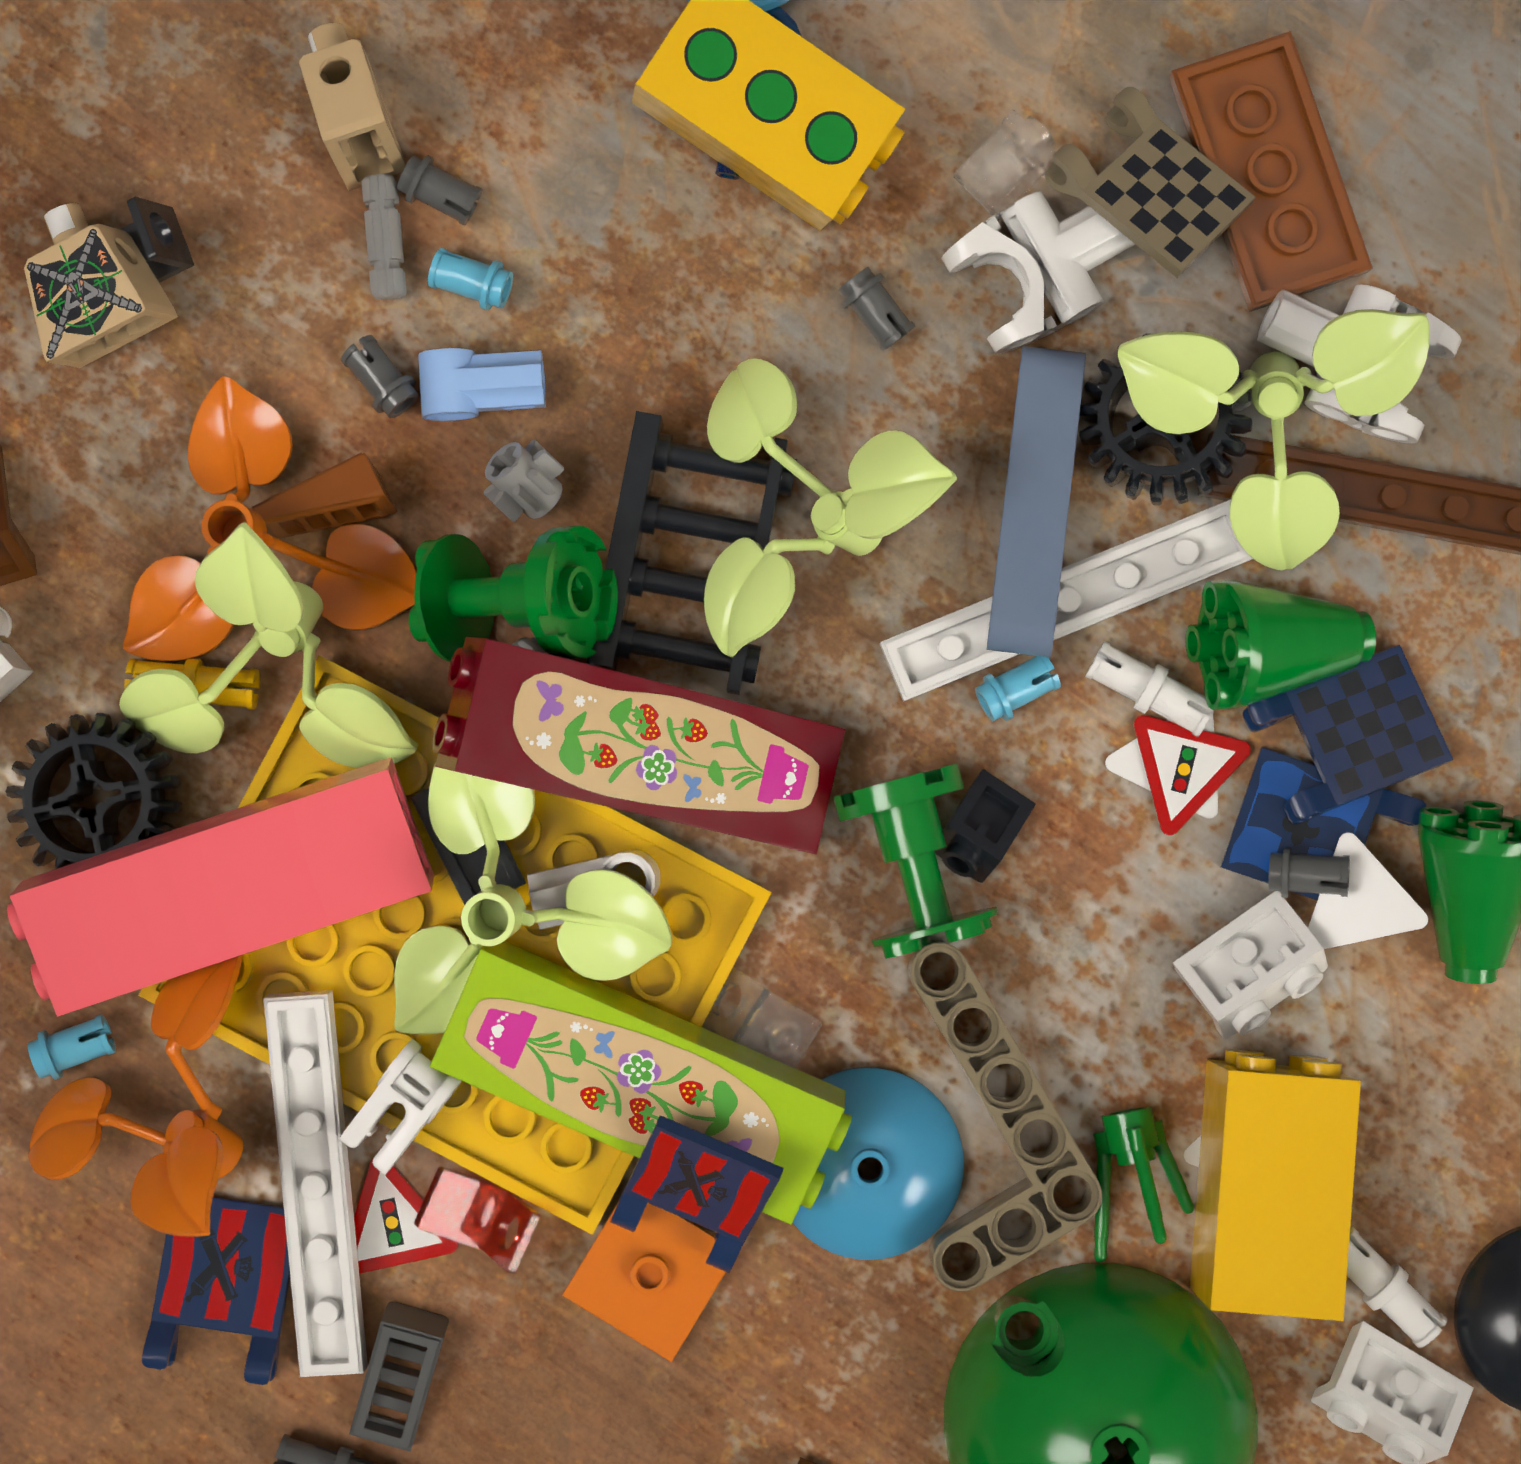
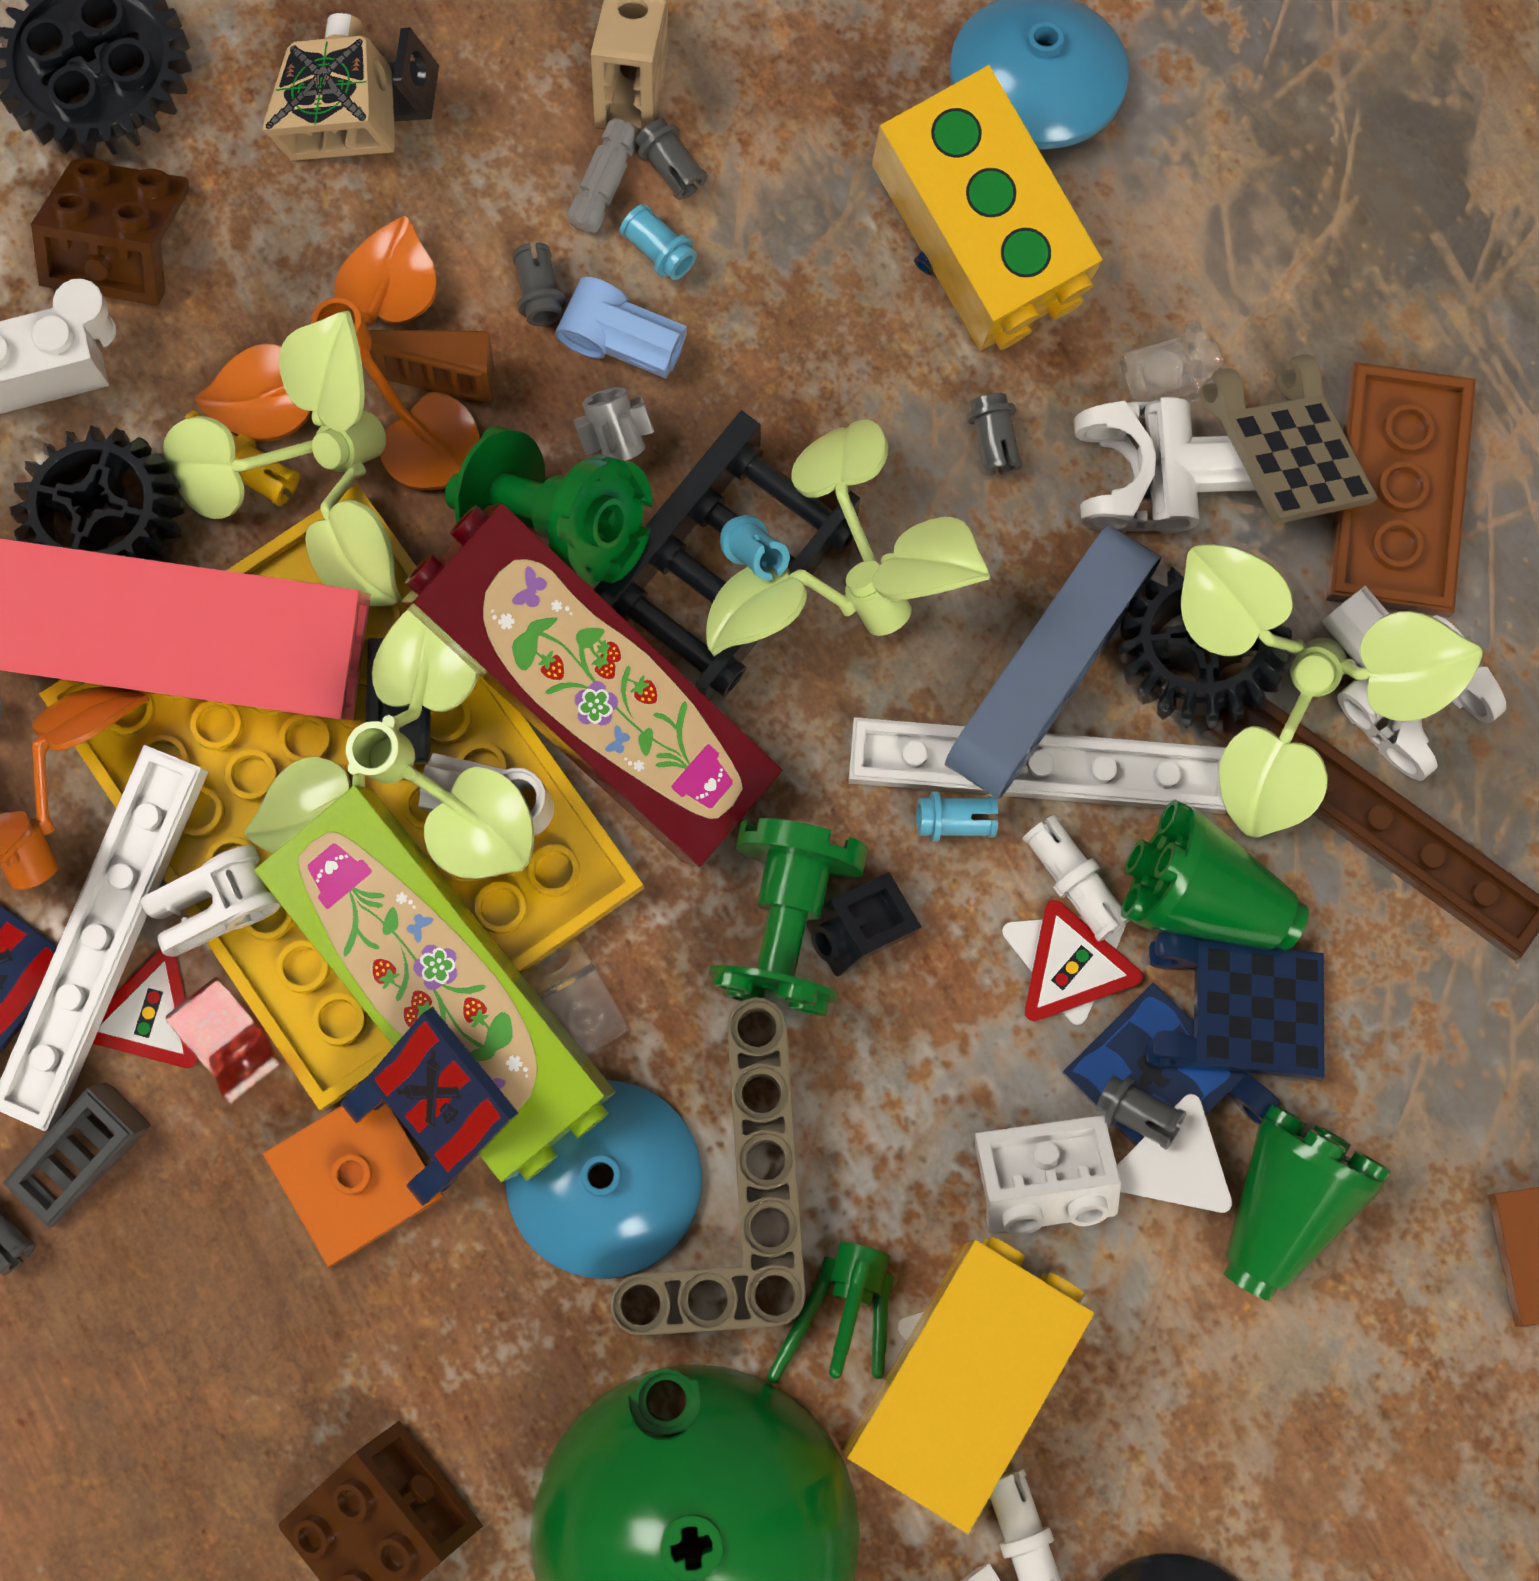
camera: 25 degrees right, 10 degrees down
none -> medium azure pin [720,515,790,580]

